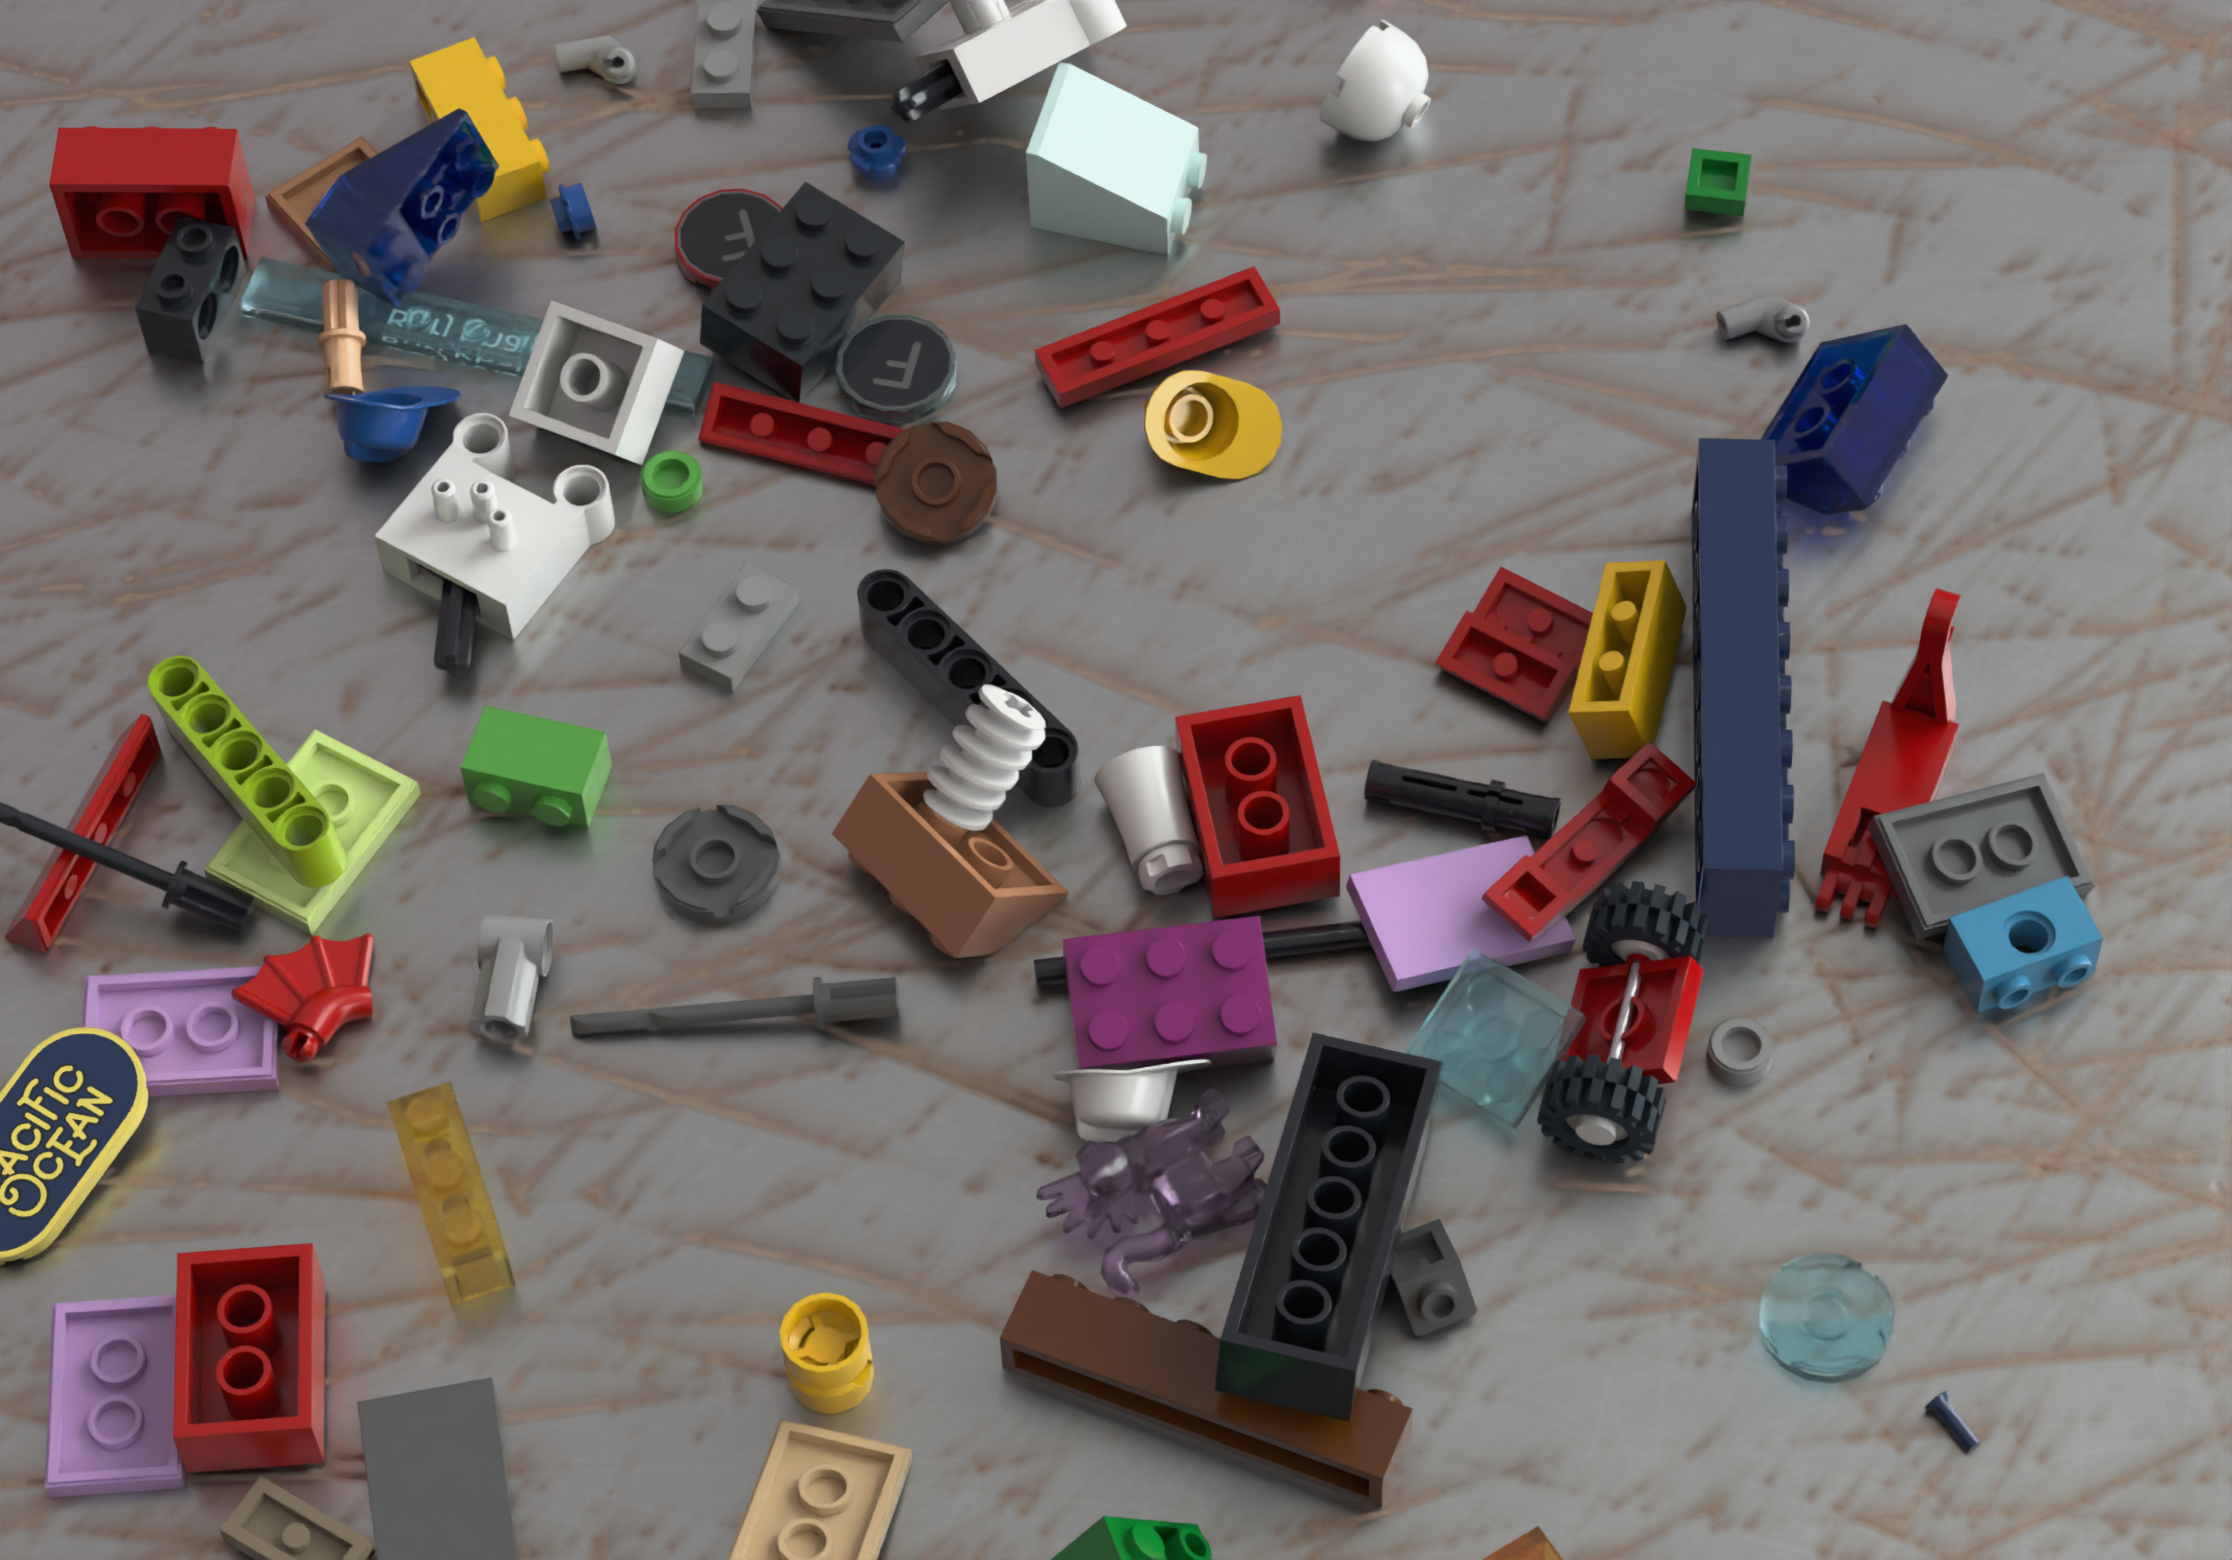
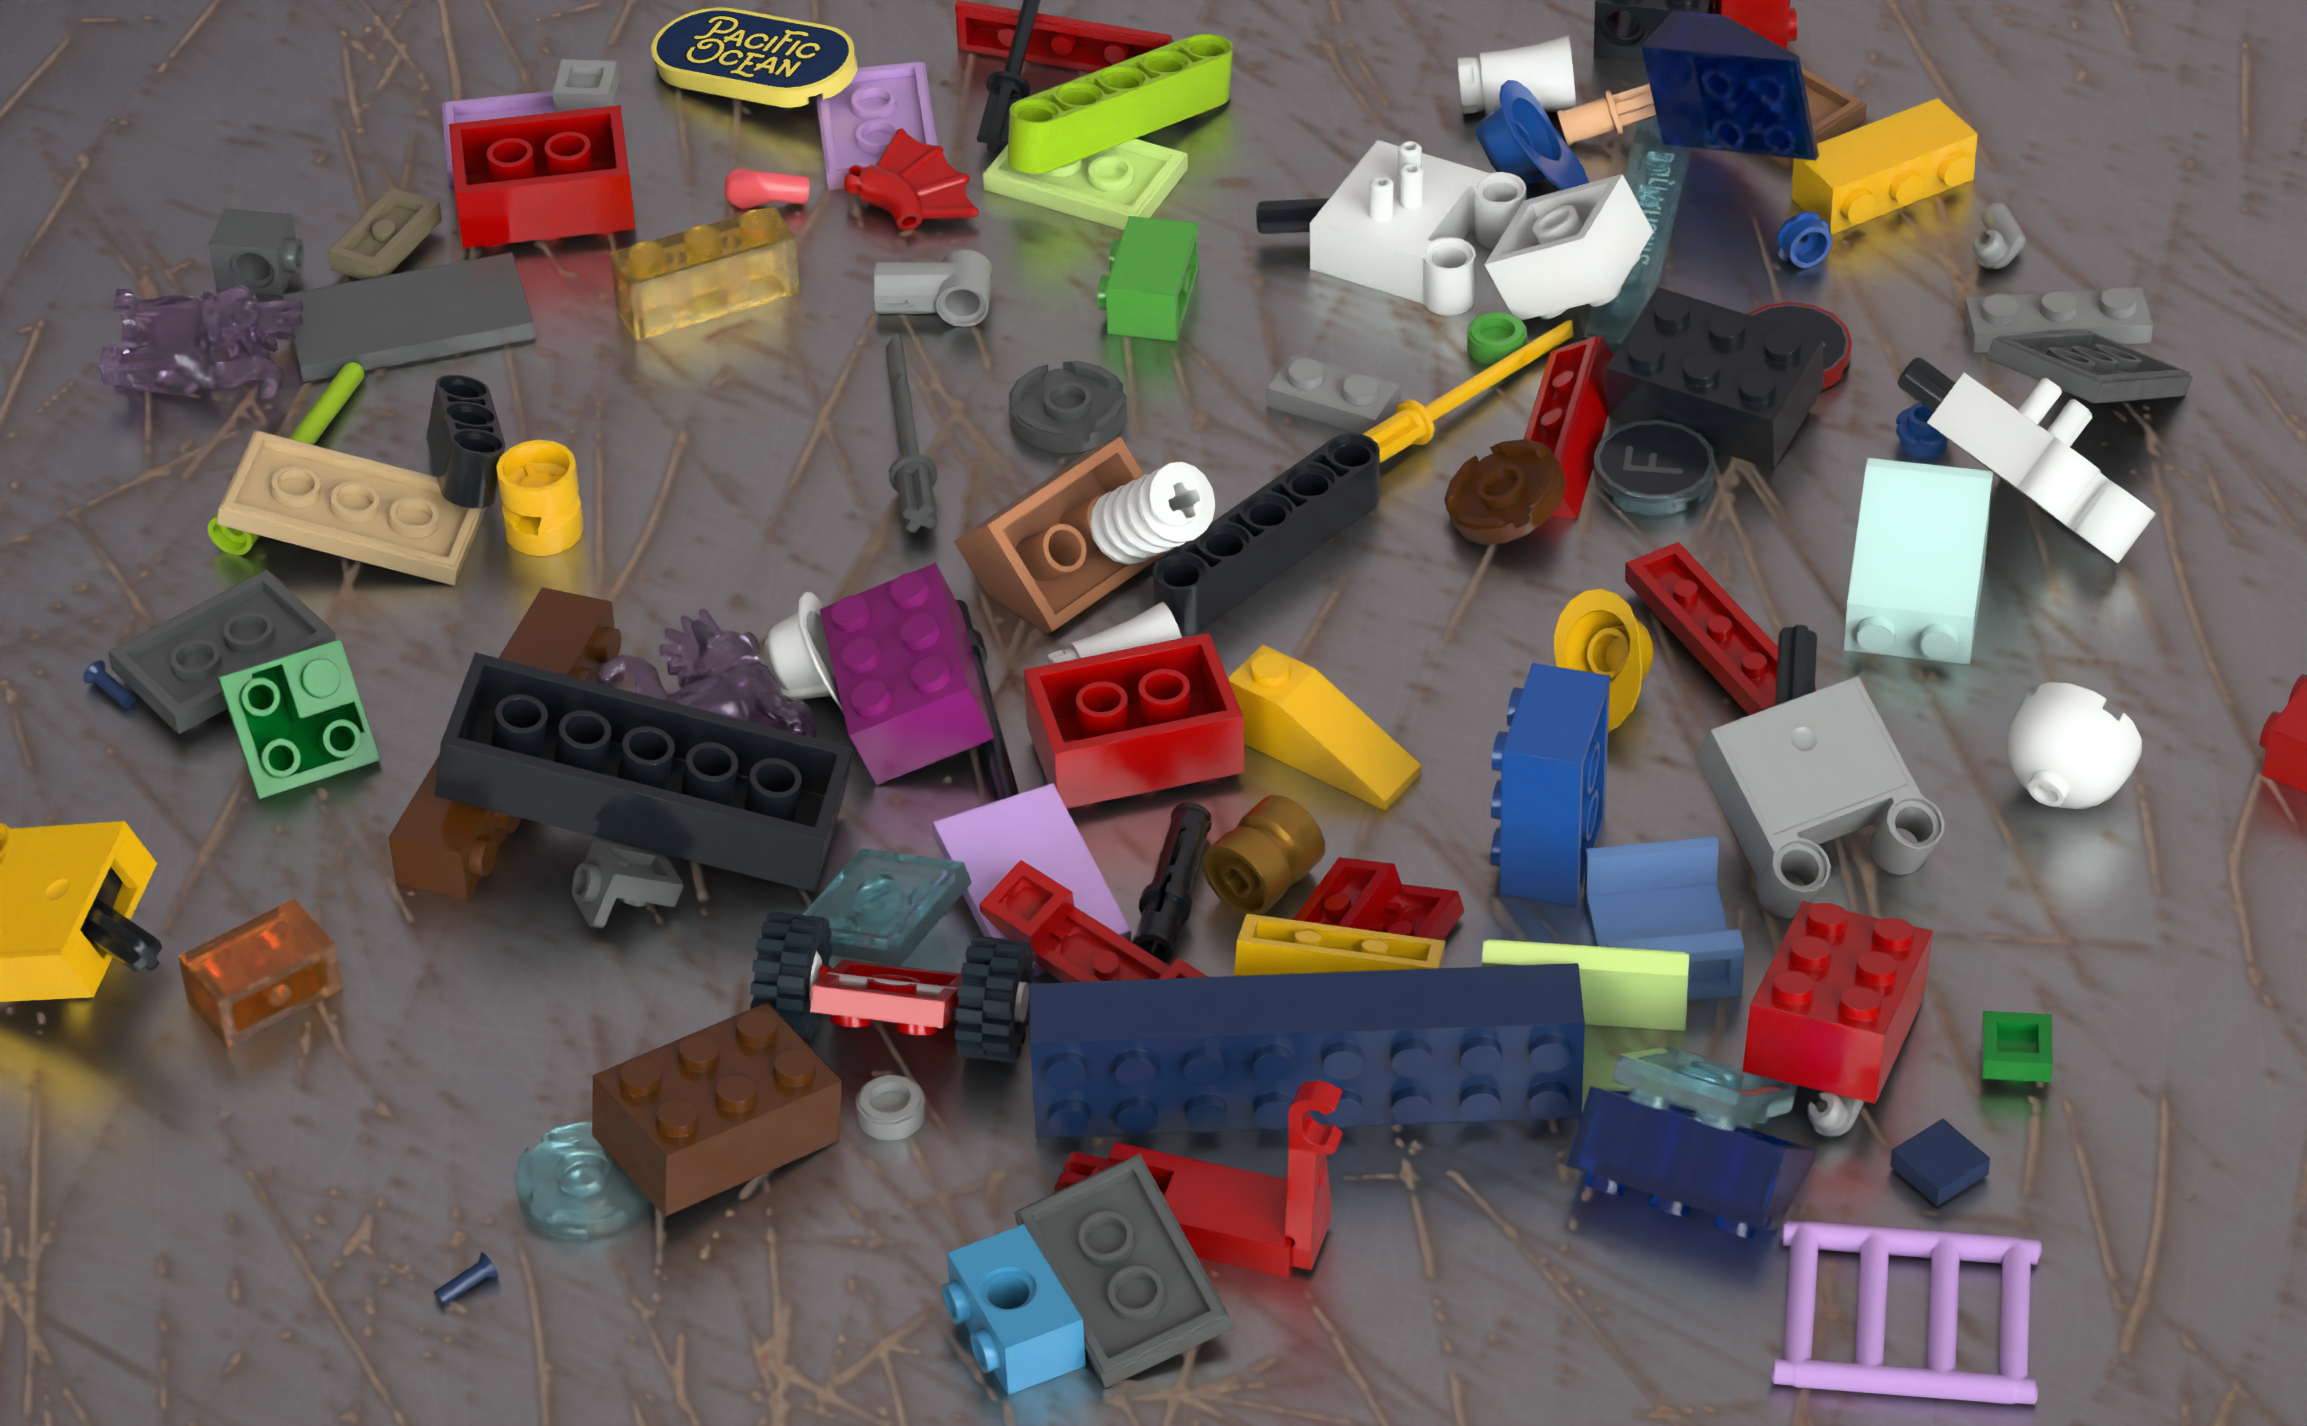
camera: 85 degrees right, 15 degrees down
none -> black beam [426,375,505,508]
none -> light grey plate [552,59,619,111]
none -> reddish brown brick [592,1002,842,1217]
none -> coral arm [724,168,809,209]
none -> pearl gold wheel [1203,795,1325,915]
none -> yellow slope [1228,644,1421,811]
none -> yellow piece [1363,320,1574,463]
none -> white plant [1458,35,1576,115]
none -> yellowish green tile [1482,939,1689,1031]
none -> blue brick [1490,663,1610,907]
none -> medium blue panel [1584,836,1745,1000]
none -> clear light blue plate [1611,1046,1798,1131]
none -> light grey piece [1695,625,1945,919]
none -> red brick [1742,901,1933,1104]
none -> lavender bar [1771,1220,2042,1405]
none -> dark blue tile [1890,1119,1990,1206]

